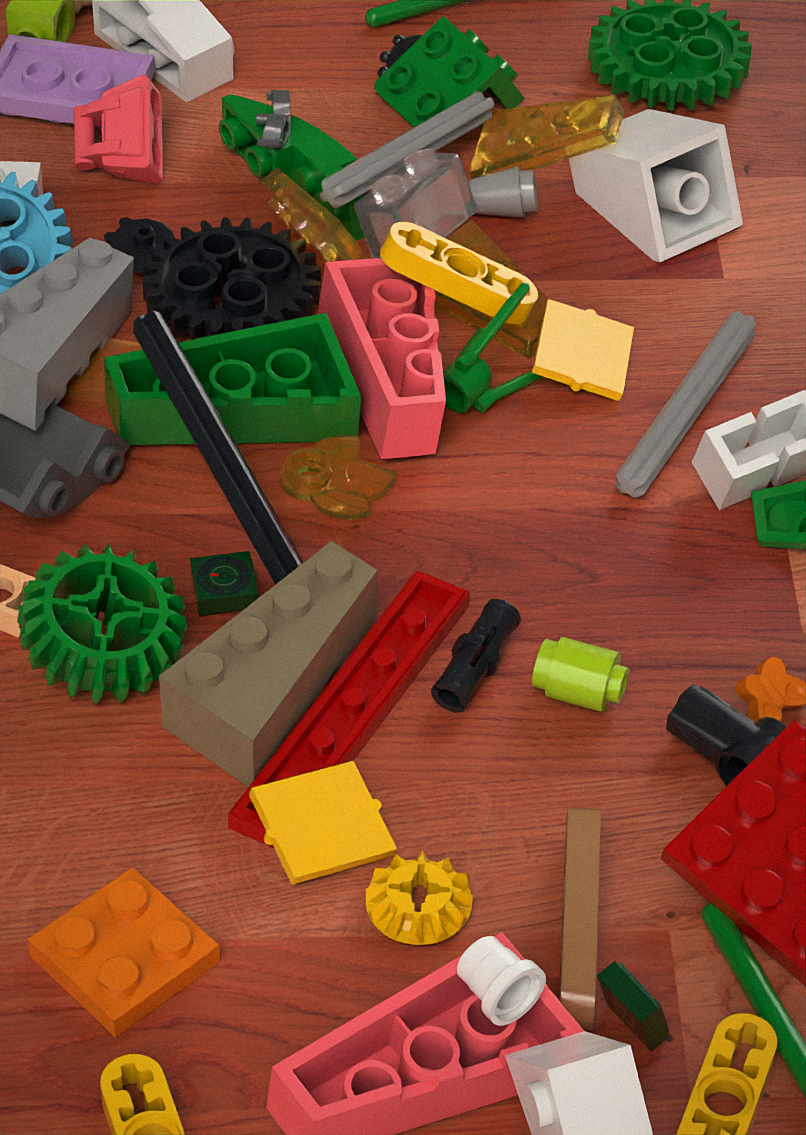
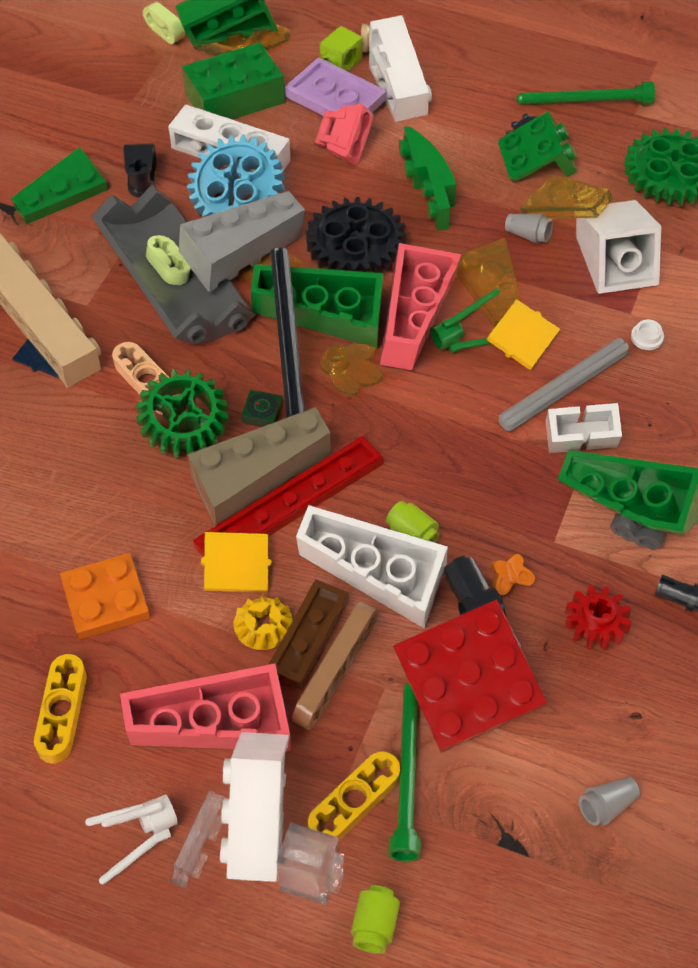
camera: 25 degrees right, 10 degrees up
black piece [103,217,175,275] -> none
dark grey piece [256,90,292,149] -> none
clear yellow wing [261,167,370,262] -> none
light grey axle [319,92,495,208] -> none
clear brick [353,149,478,258] -> none
yellow beam [380,222,538,324] -> none
black pin [431,599,521,713] -> none
white piece [457,936,546,1026] -> none
dark green tile [596,961,669,1052] -> none
none -> reddish brown plate [268,579,349,690]
none -> white wedge [296,505,448,629]
none -> white plate [631,320,664,350]

